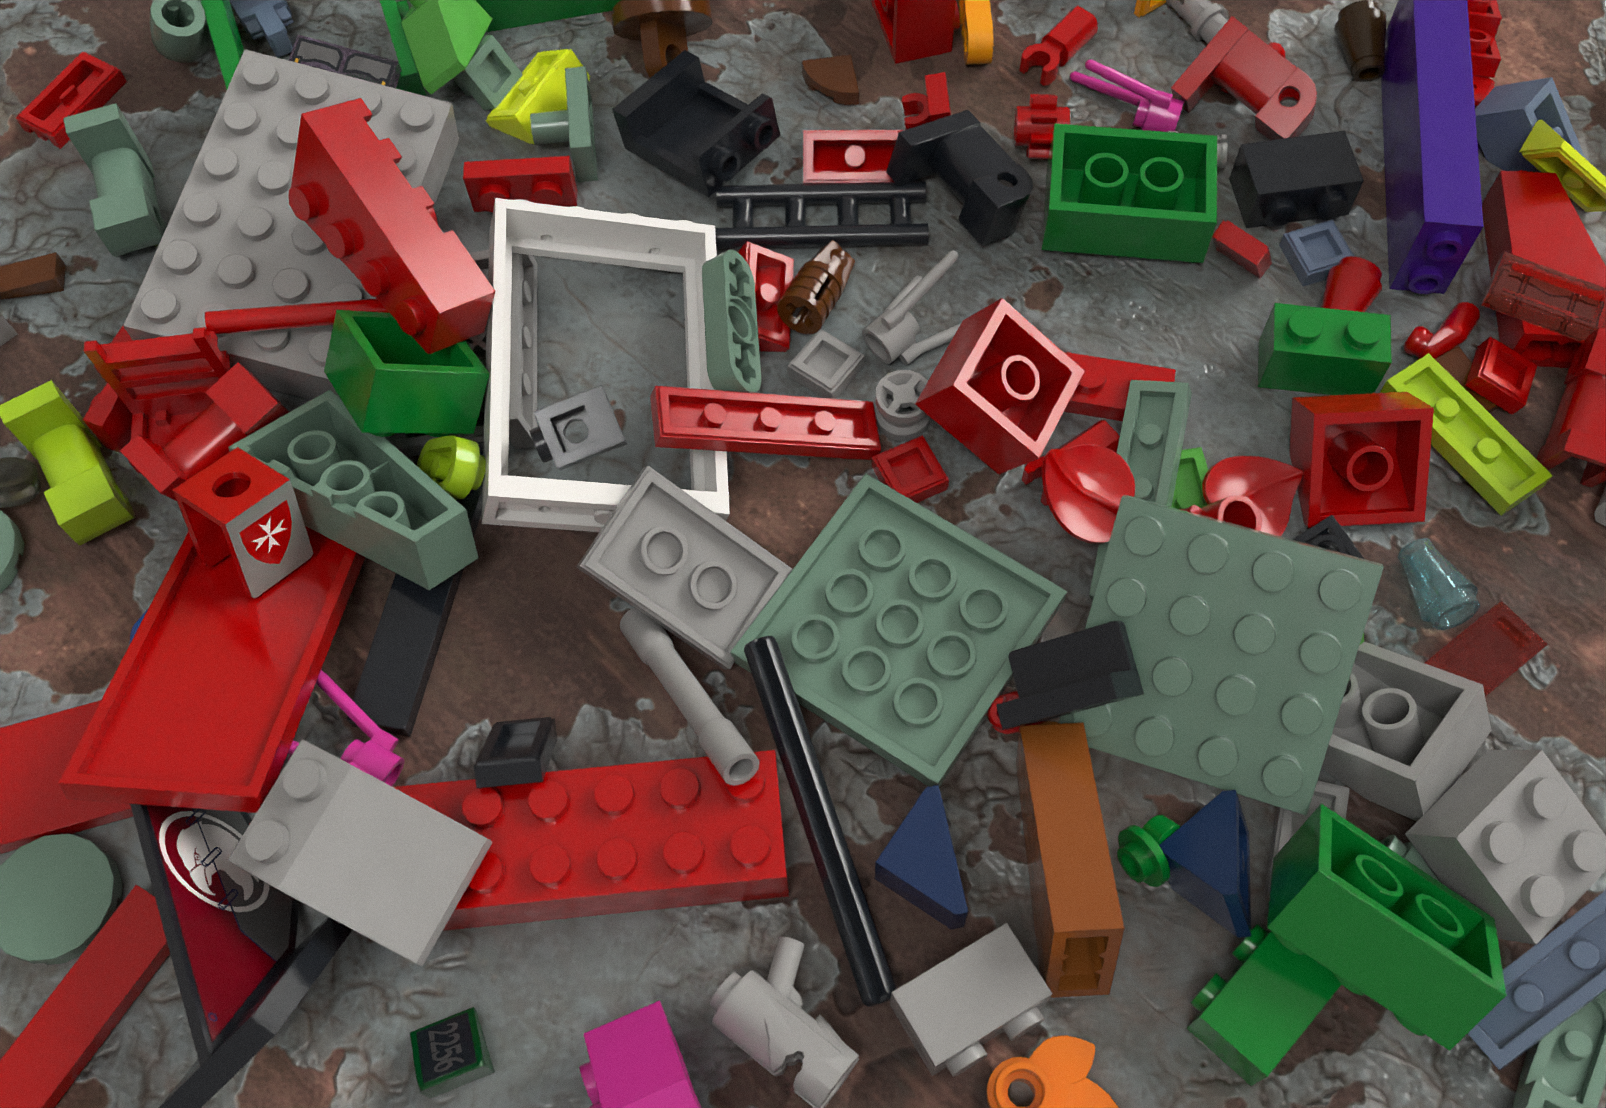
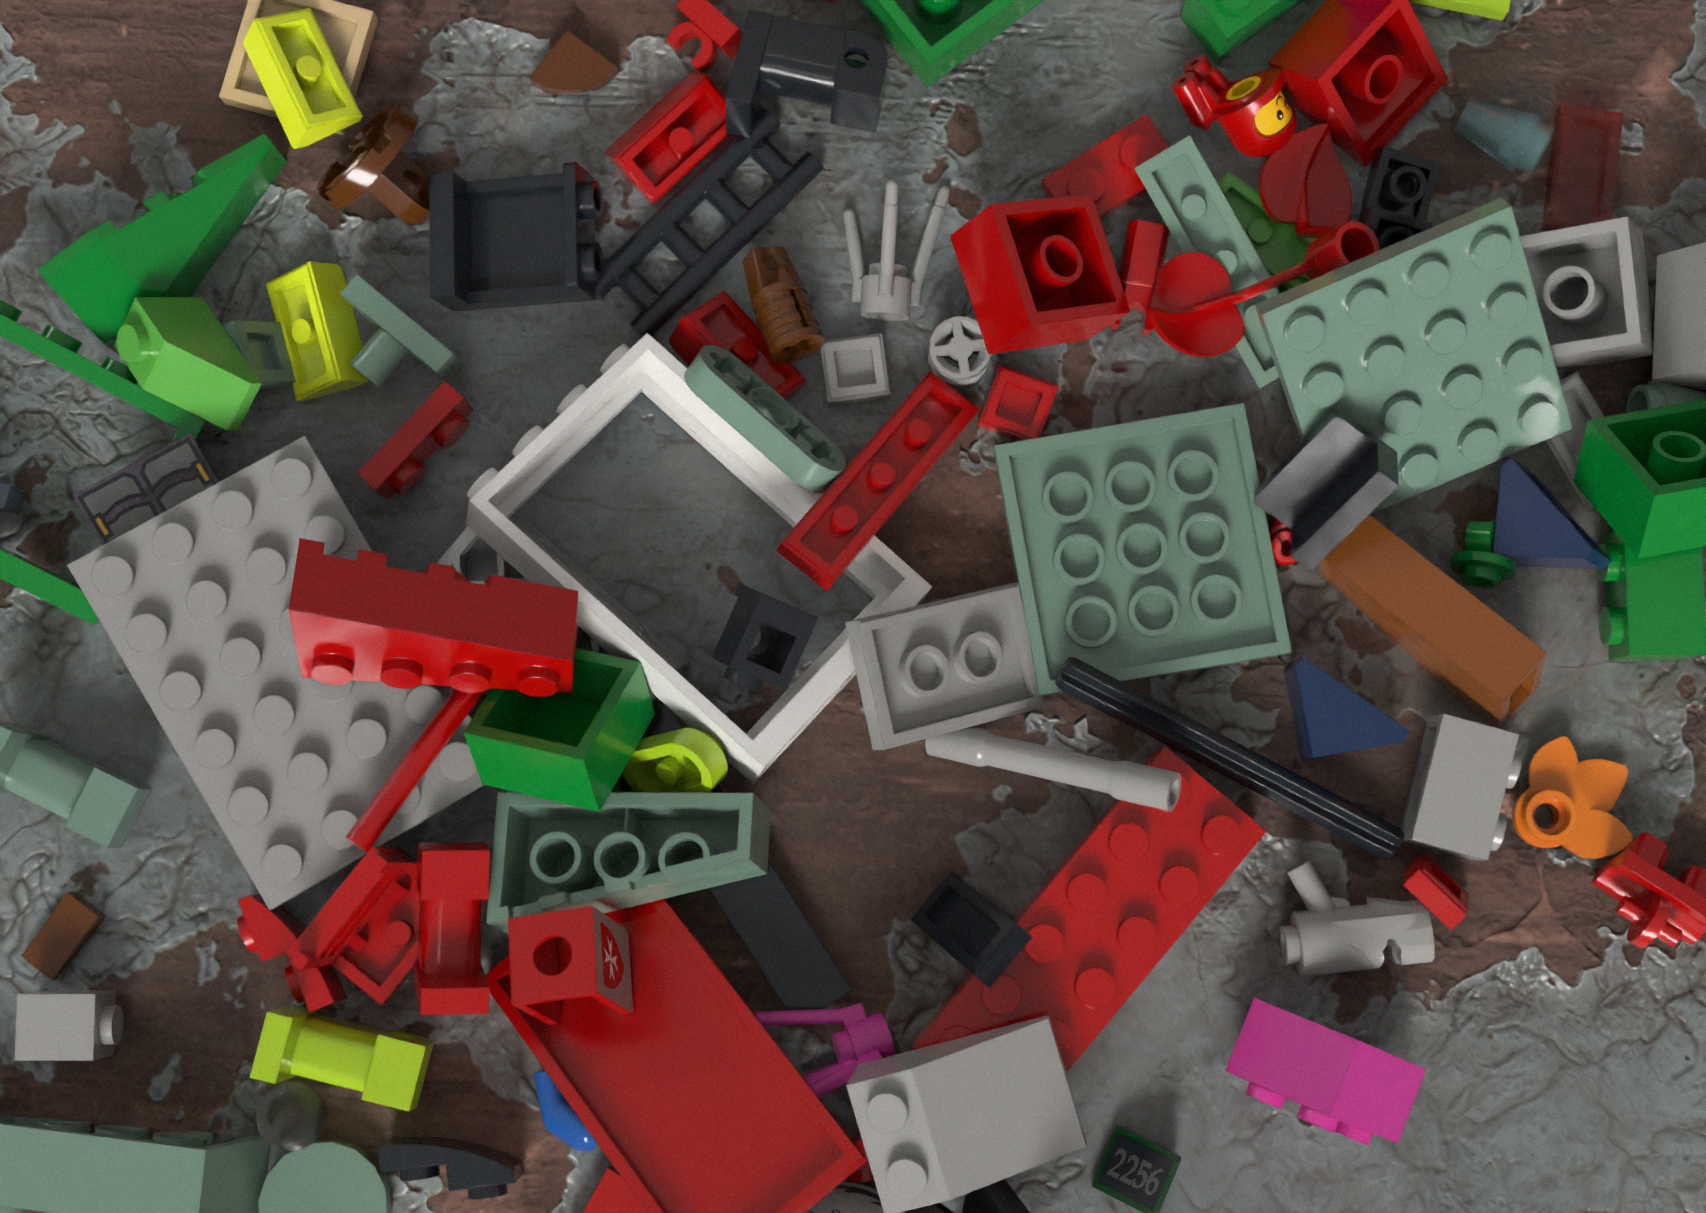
camera: 45 degrees left, 20 degrees up
none -> black slope [377,1136,524,1200]
none -> red piece [1171,55,1297,158]
none -> red tile [1403,852,1469,930]

